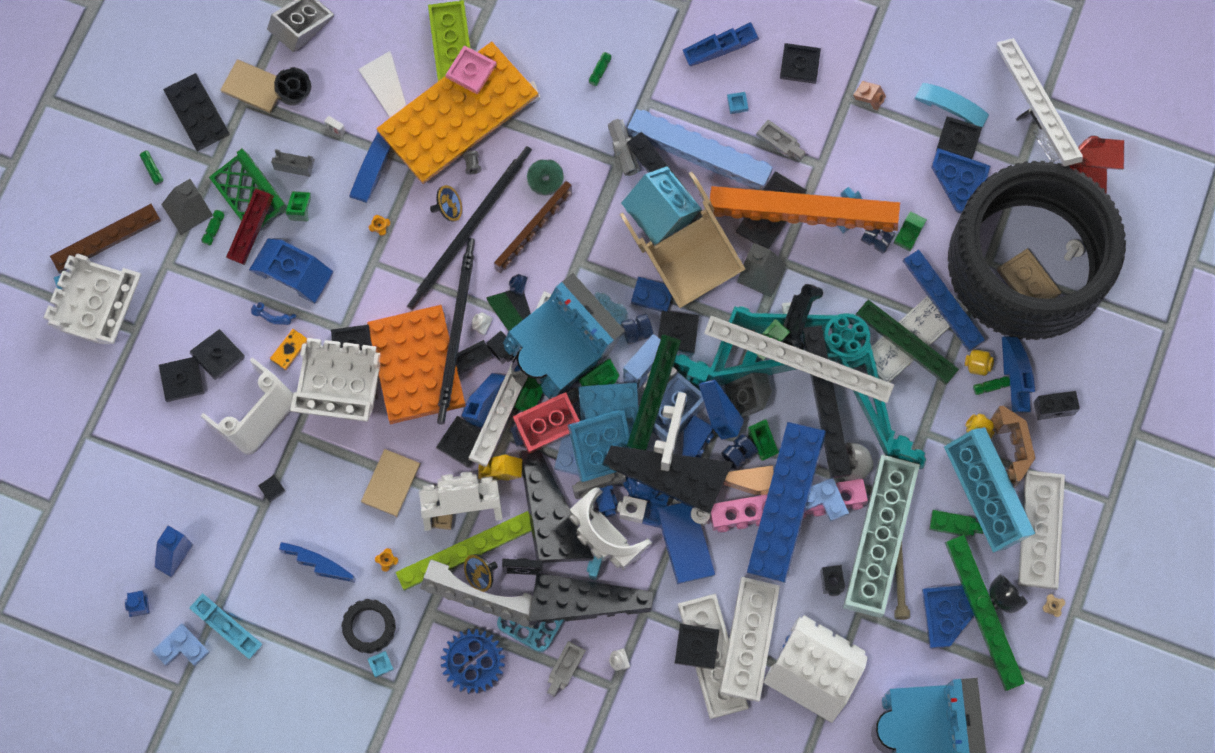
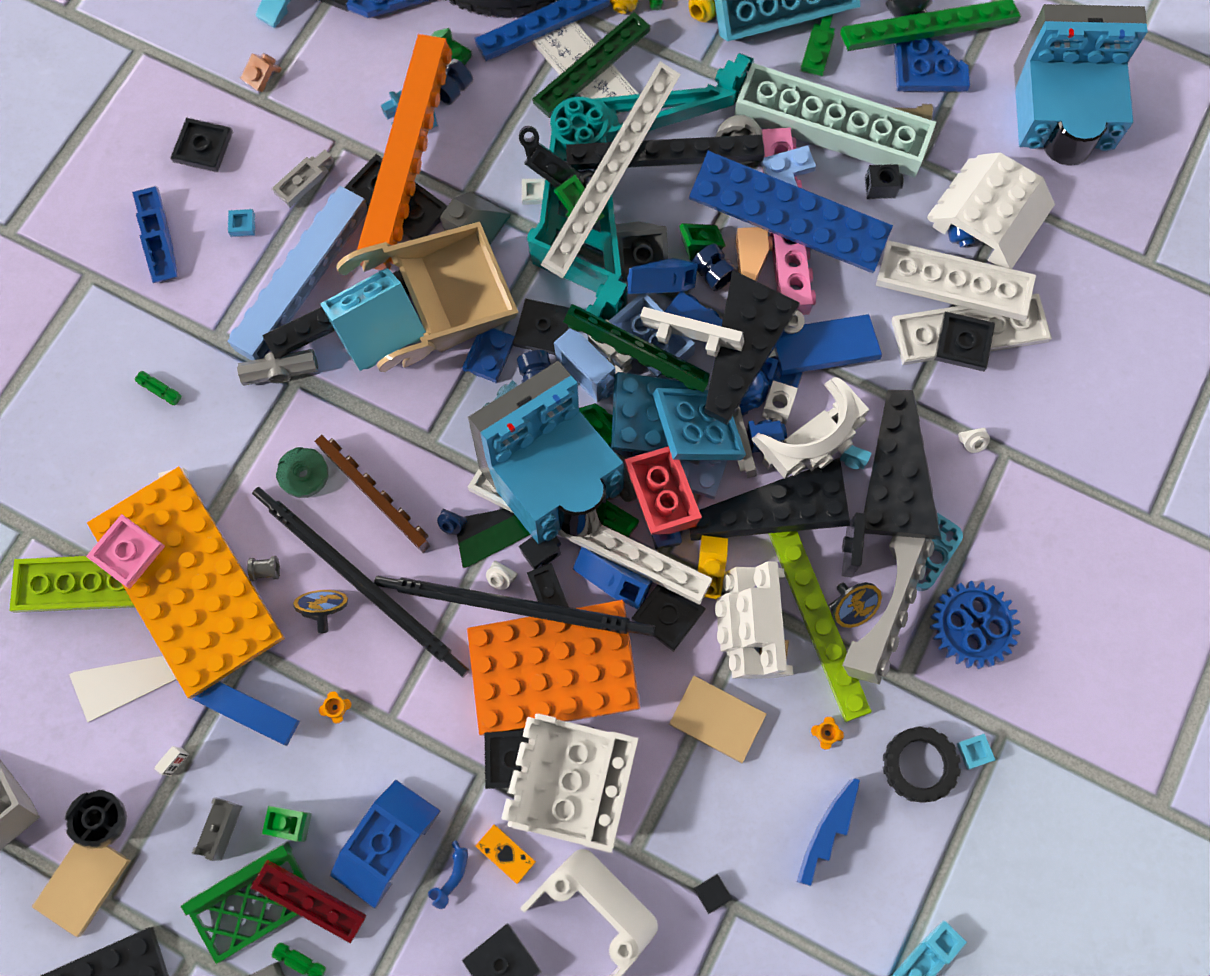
camera: 80 degrees left, 0 degrees up
light grey hinge [547,641,586,697] -> none

